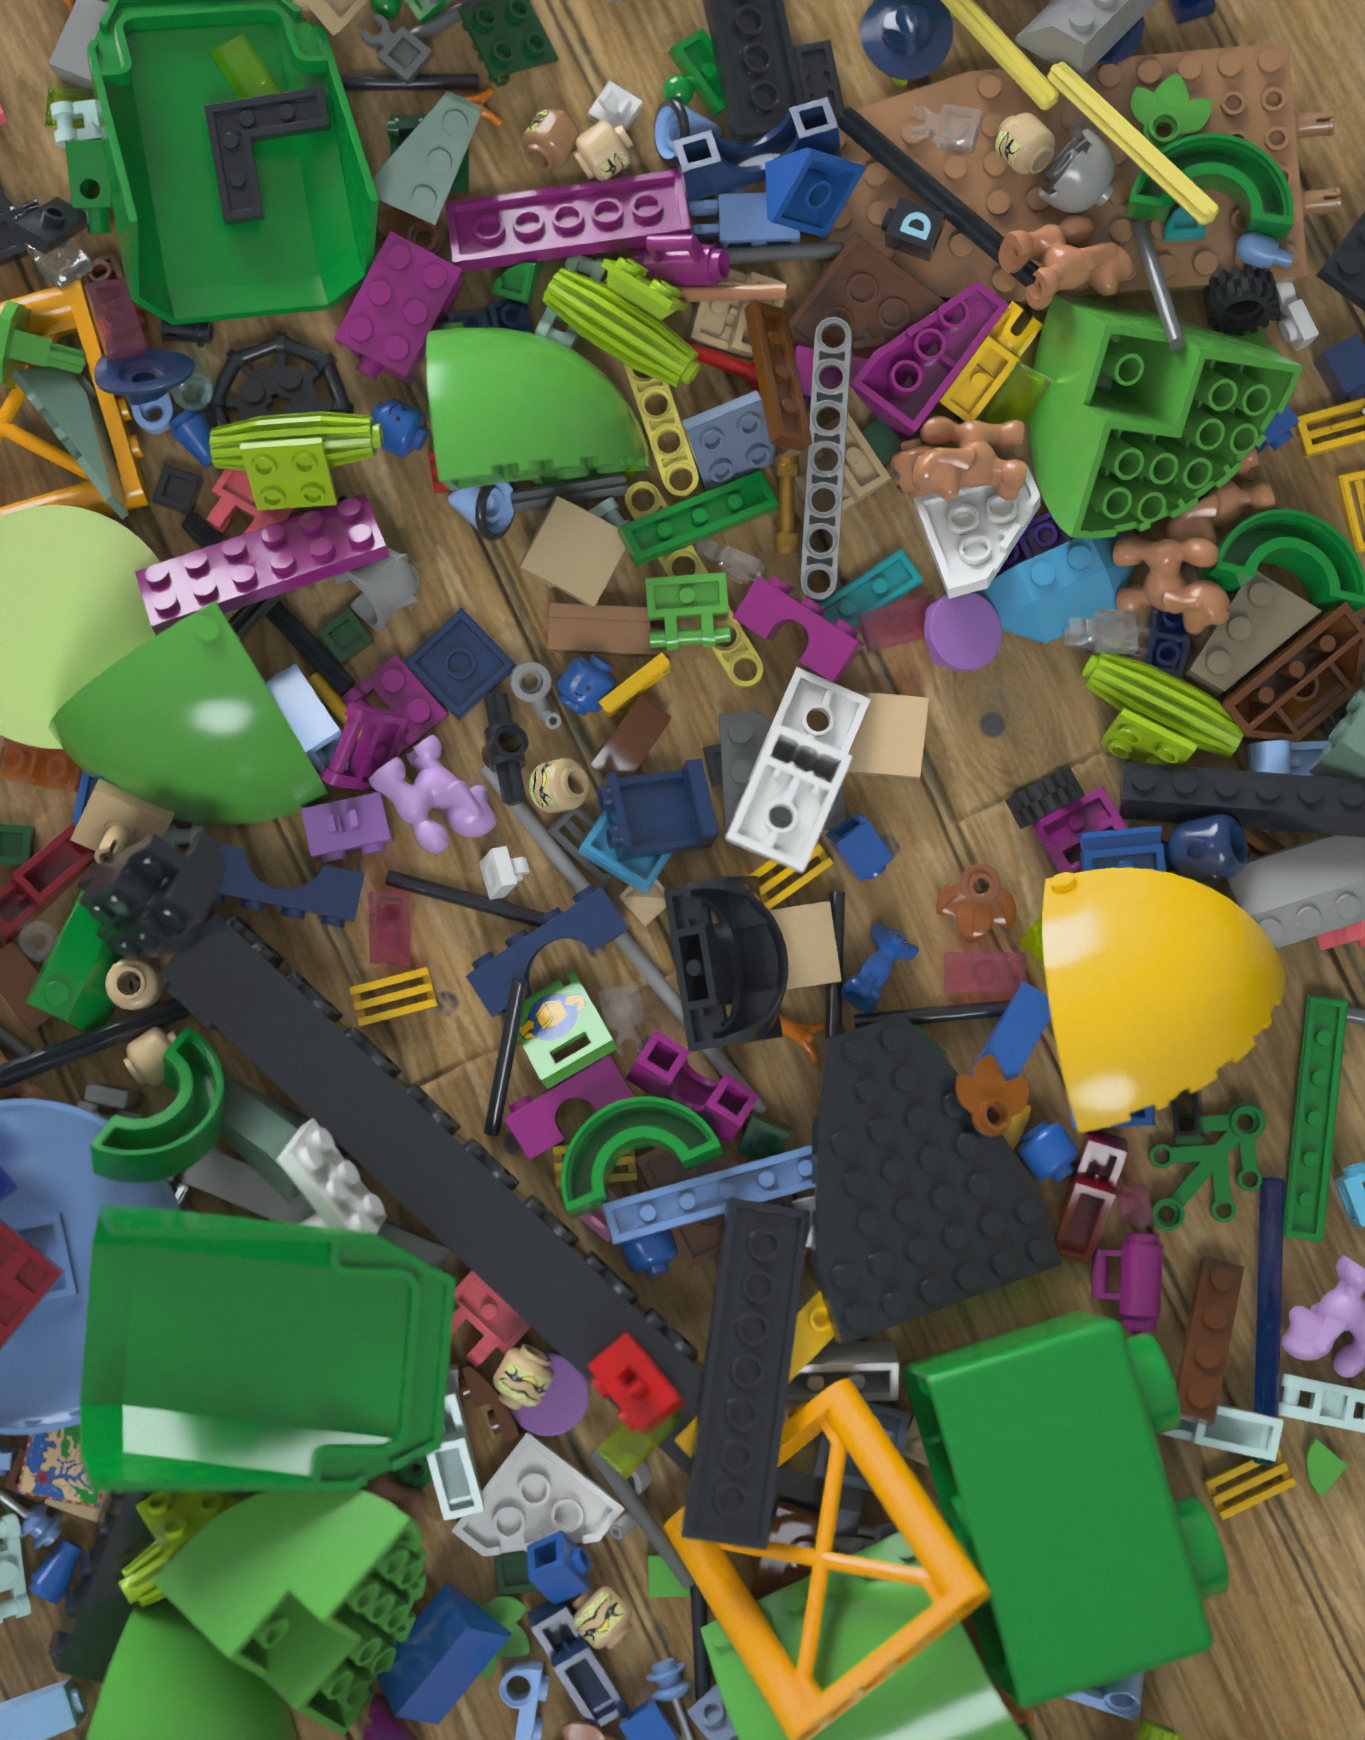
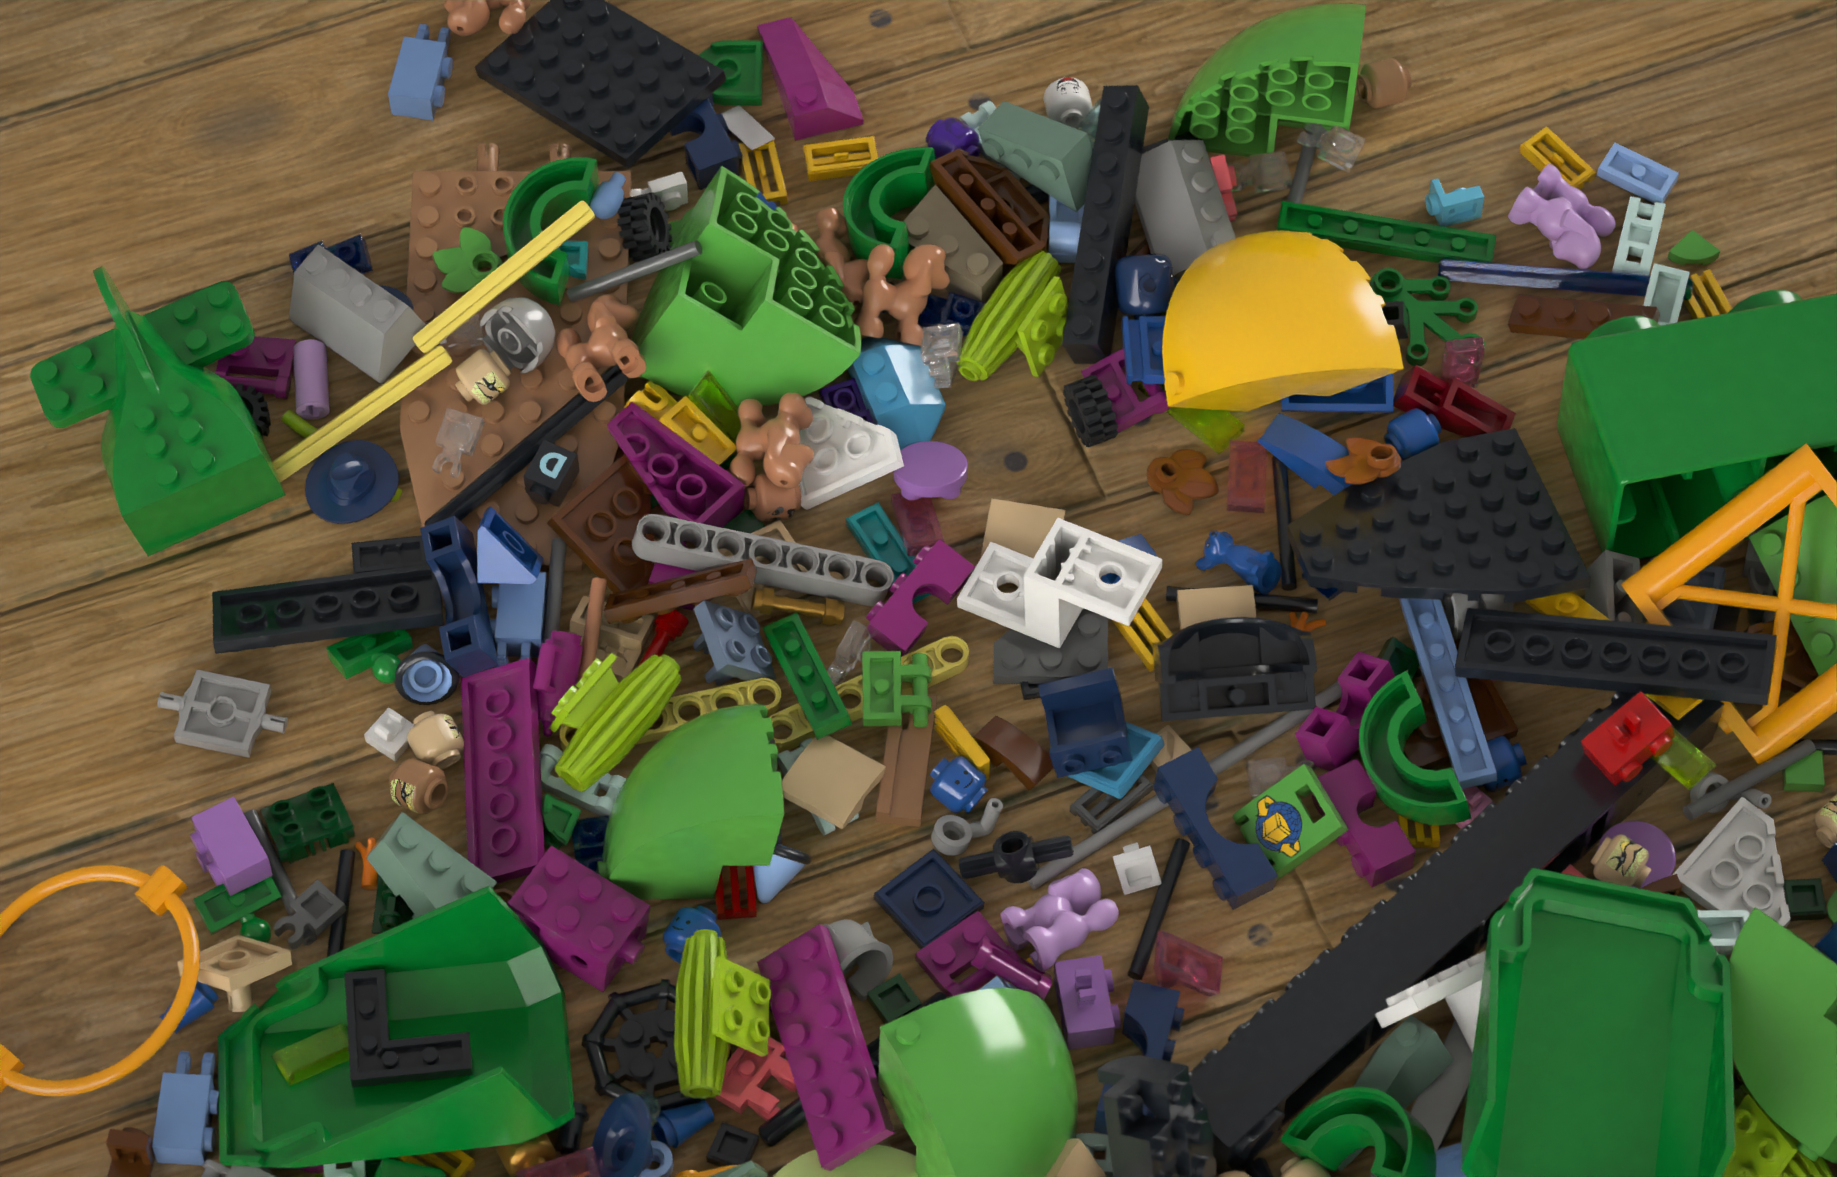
camera: 85 degrees left, 25 degrees down
yellow tile [349,967,439,1027] -> none
black bar [484,978,528,1136] -> none
blue brick [527,1530,591,1605] -> none
tan head [529,758,589,813] -> none
magenta piece [1091,1232,1163,1336] -> none

